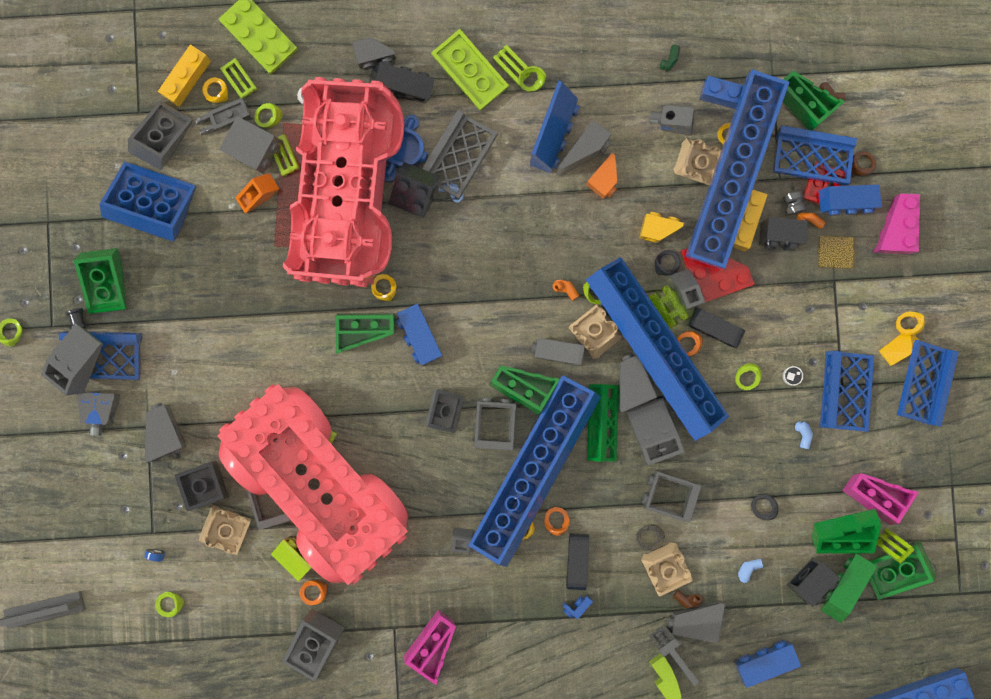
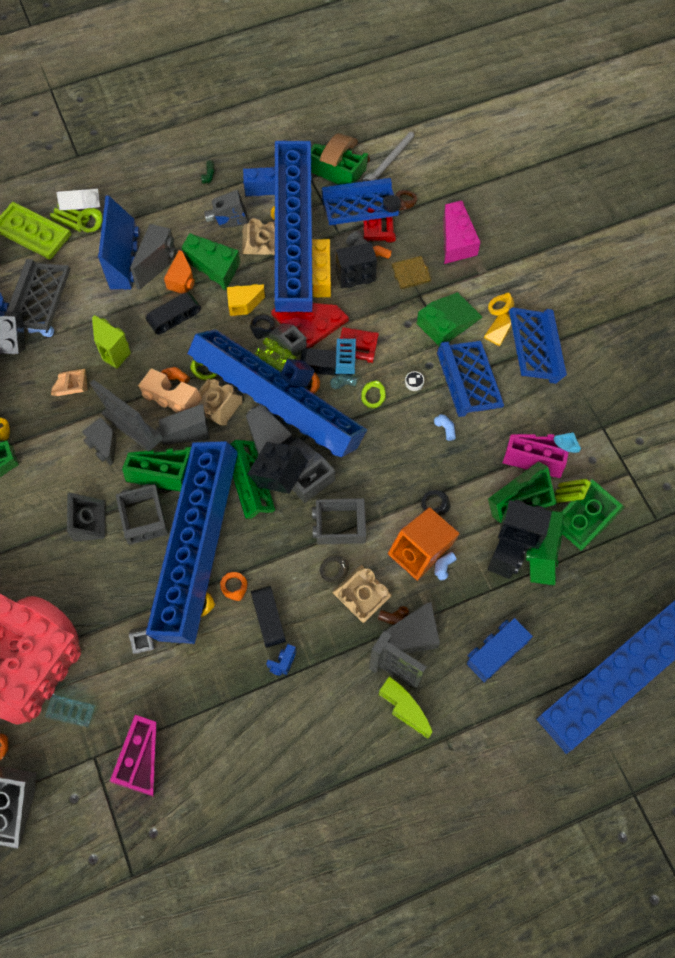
camera: 20 degrees left, 20 degrees down
blue brick [396,303,443,366] -> none
blue brick [818,185,882,216] -> none
none -> clear light blue slope [45,694,95,727]
none -> light nougat slope [51,369,88,396]
none -> white slope [57,189,100,210]
none -> dark grey slope [82,417,117,465]
none -> dark grey fence [90,380,163,452]
none -> lime slope [92,315,131,369]
none -> light nougat arch [138,368,202,413]
none -> black beam [146,292,201,335]
none -> green wedge [182,233,240,291]
none -> black brick [248,442,308,494]
none -> dark blue brick [280,359,315,387]
none -> medium nougat slope [320,133,358,166]
none -> clear light blue arm [330,374,358,389]
none -> dark azure slope [336,339,356,374]
none -> red plate [340,327,379,363]
none -> light grey piece [362,132,414,182]
none -> black tile [383,195,401,212]
none -> orange slope [388,507,460,581]
none -> green slope [417,292,482,347]
none -> black brick [497,500,552,549]
none -> medium azure tile [554,432,581,453]

